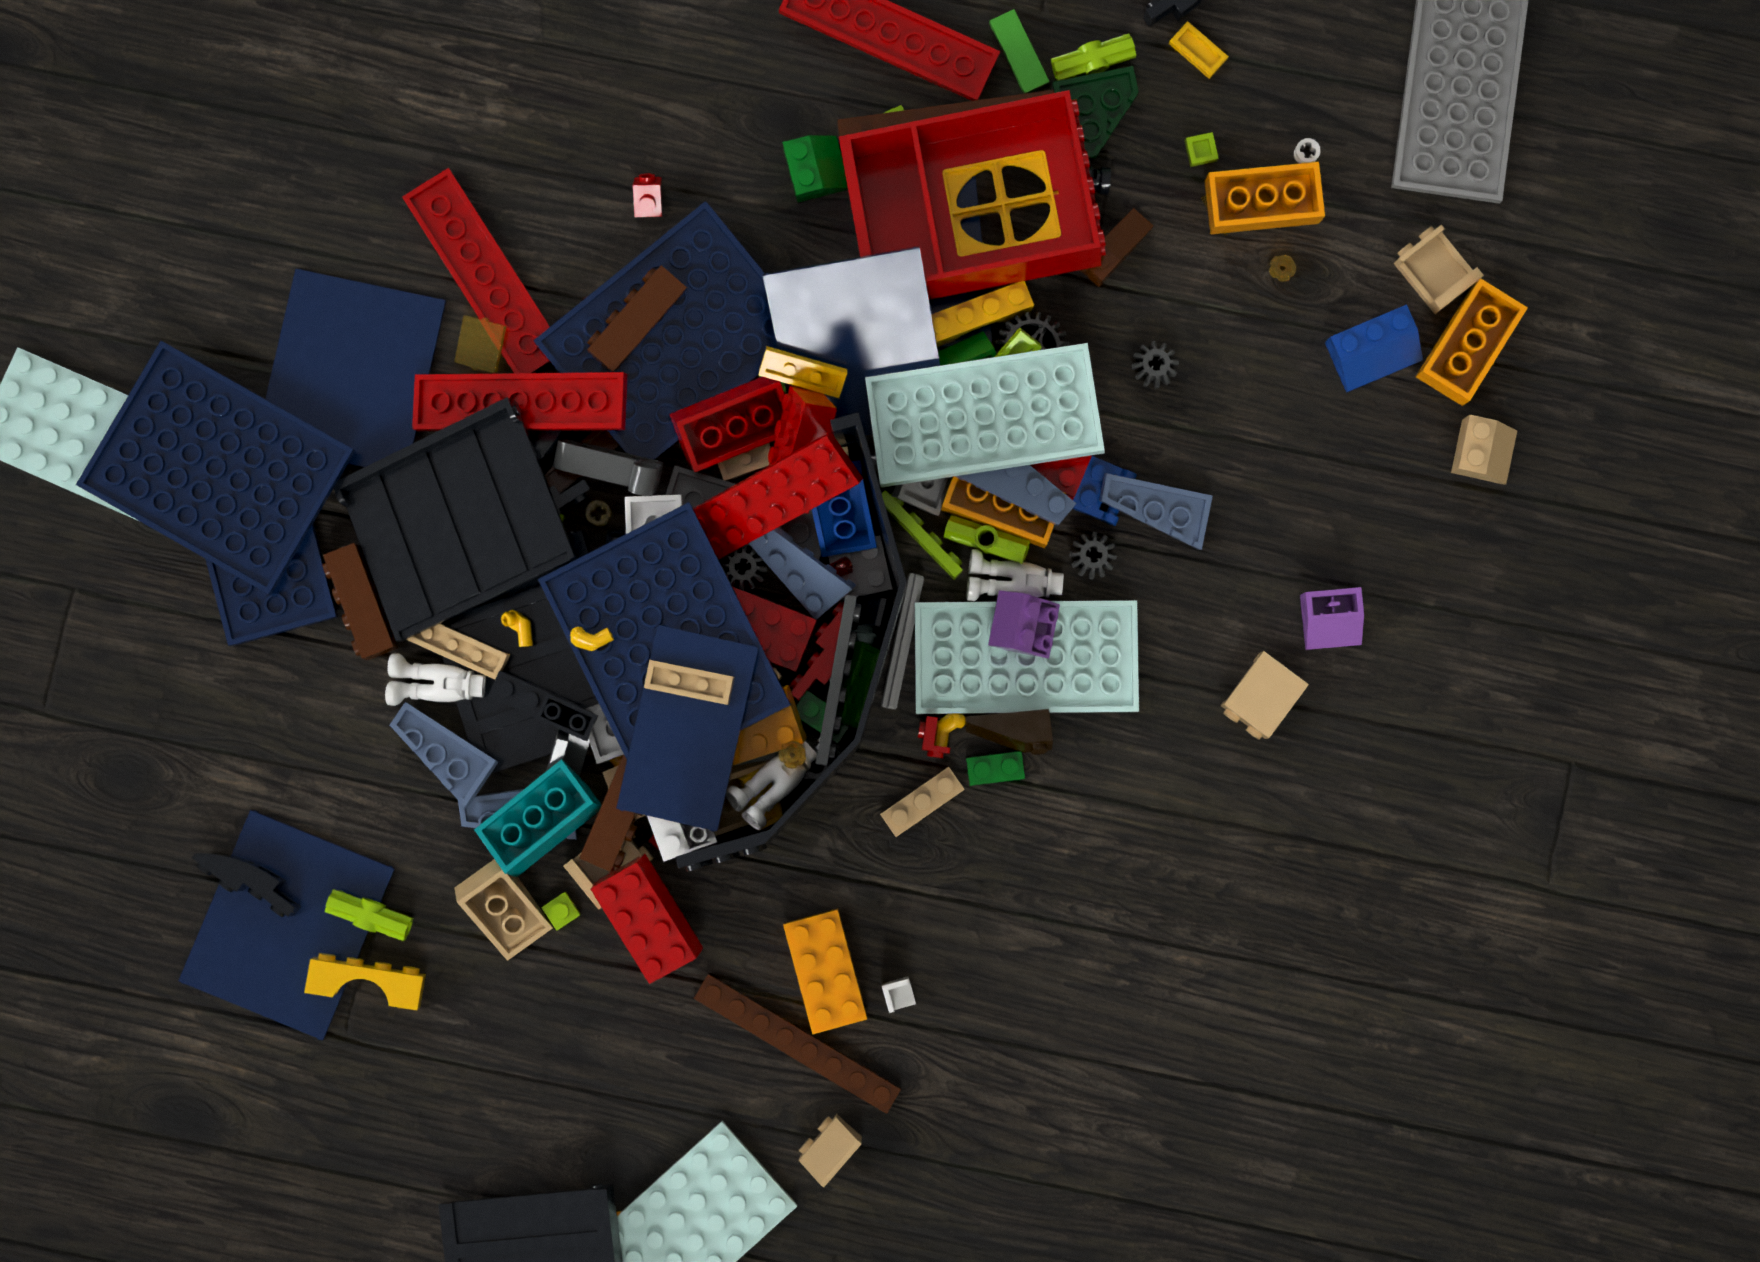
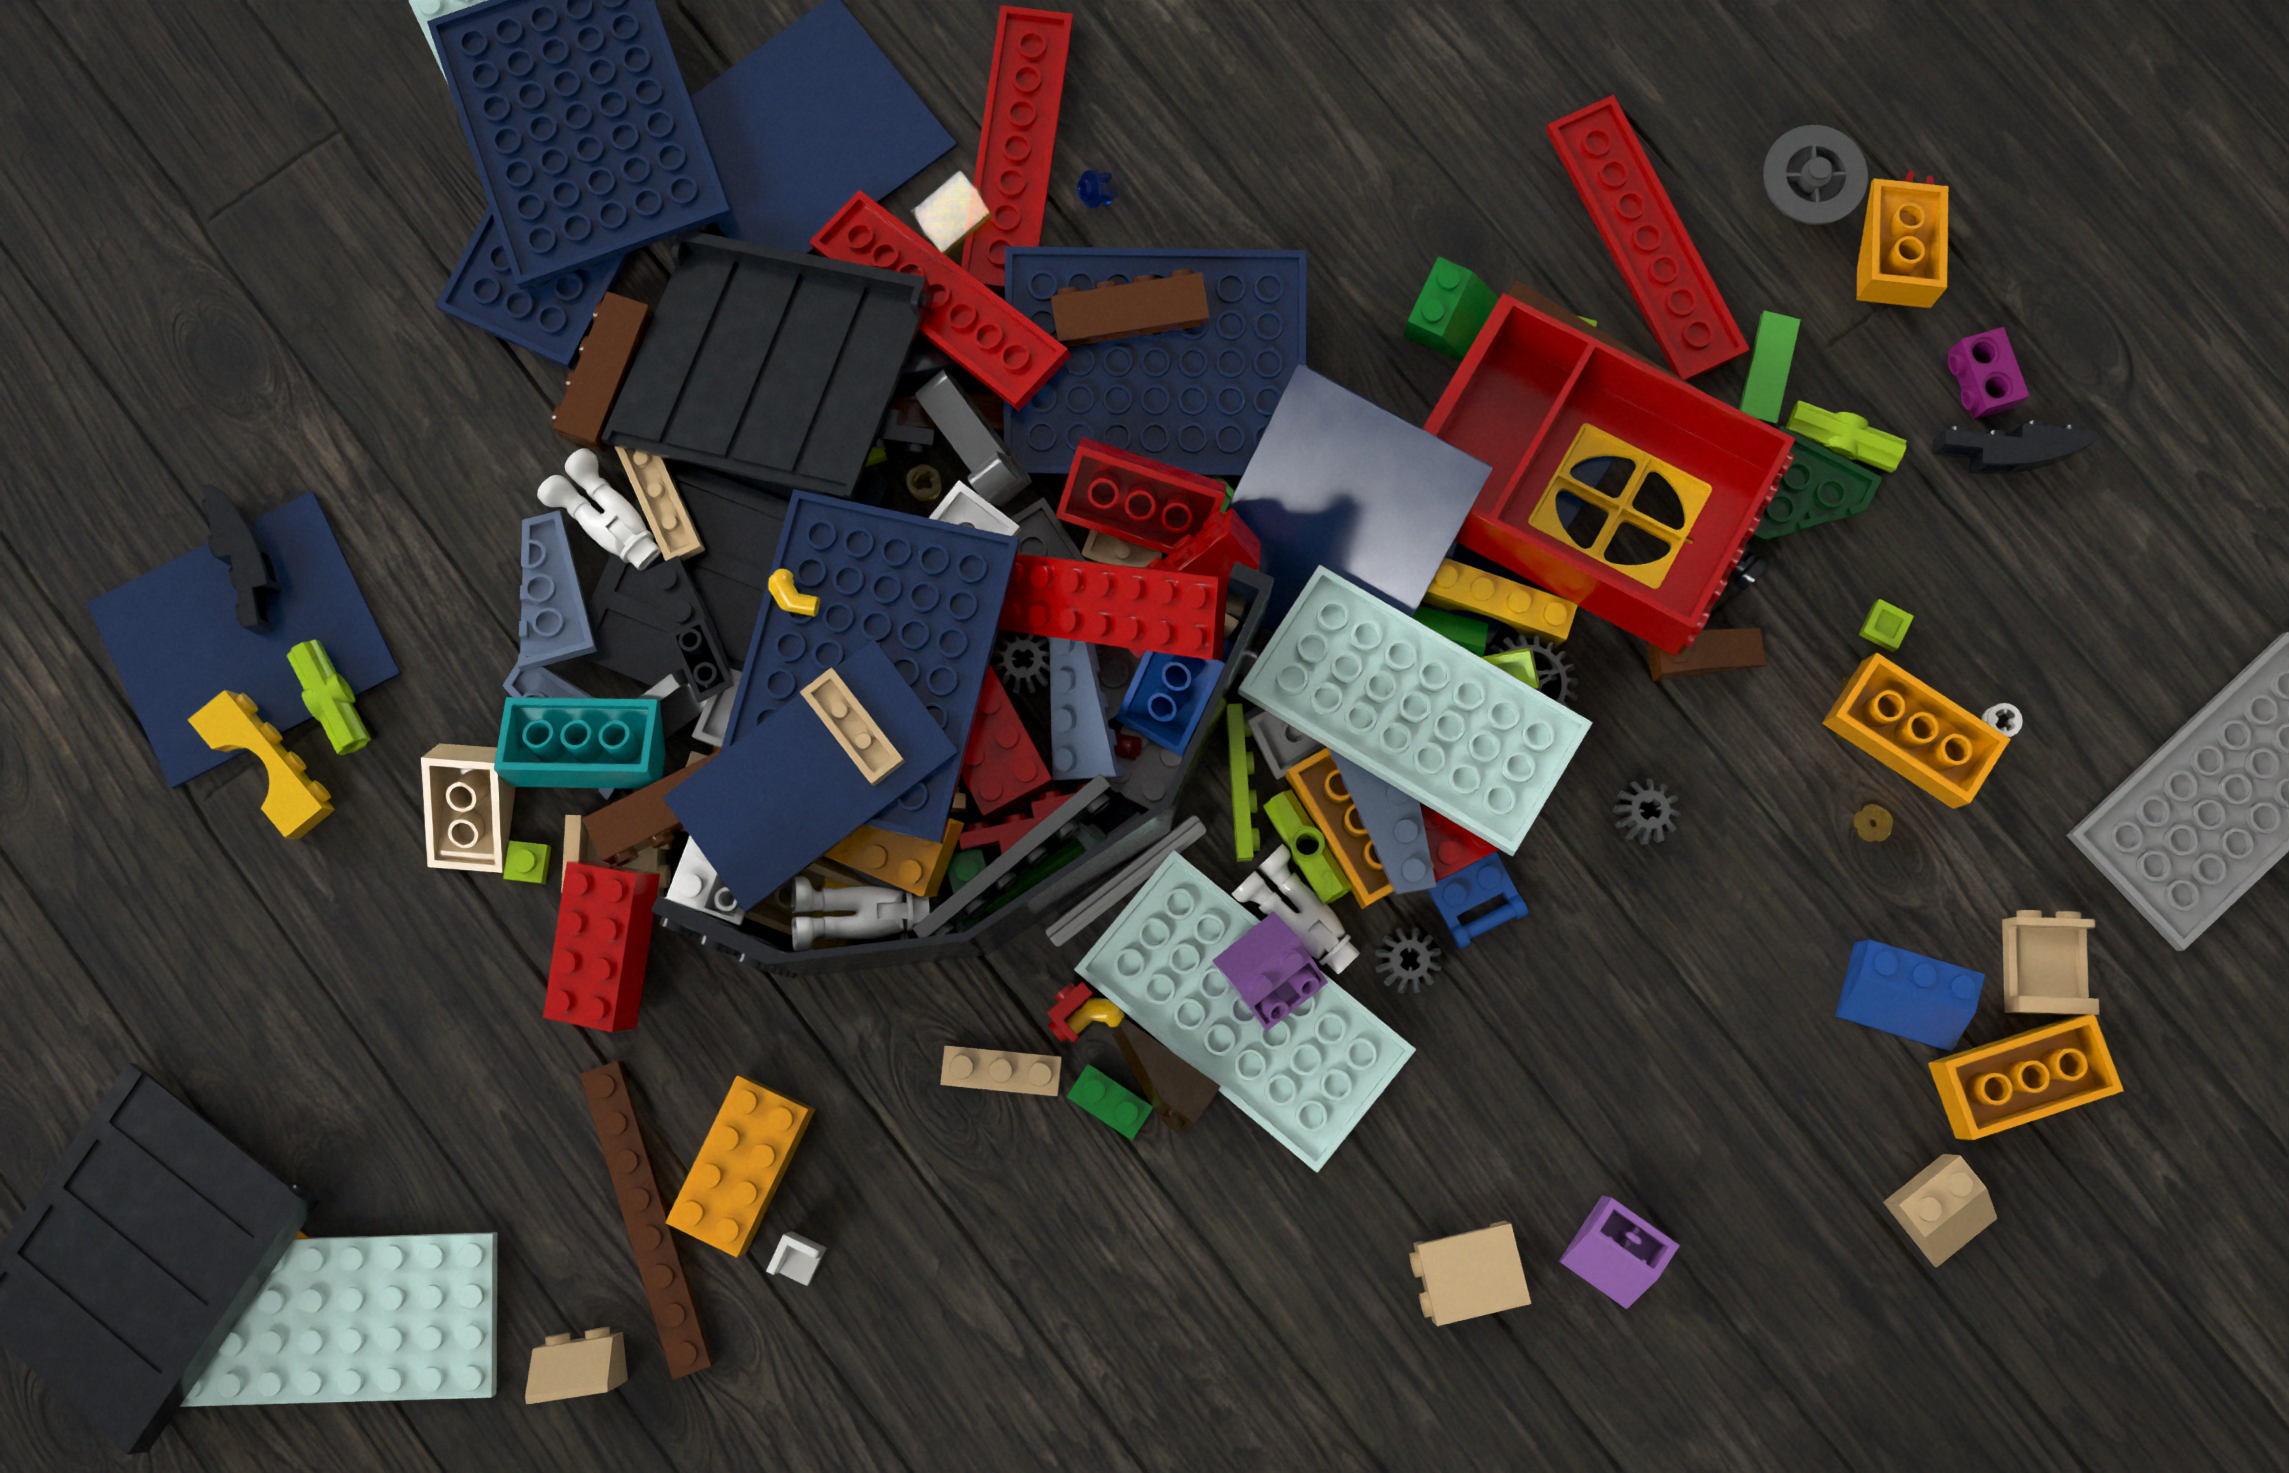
camera: 45 degrees right, 5 degrees down
yellow arm [501,610,533,647] -> none
bracket [633,173,663,217] -> none
yellow plate [758,346,847,398] -> none
clear yellow plate [778,741,806,769] -> none
sand blue wing [1099,473,1213,550] -> none
yellow tile [1169,21,1229,79] -> none
none -> clear blue plate [1077,170,1118,208]

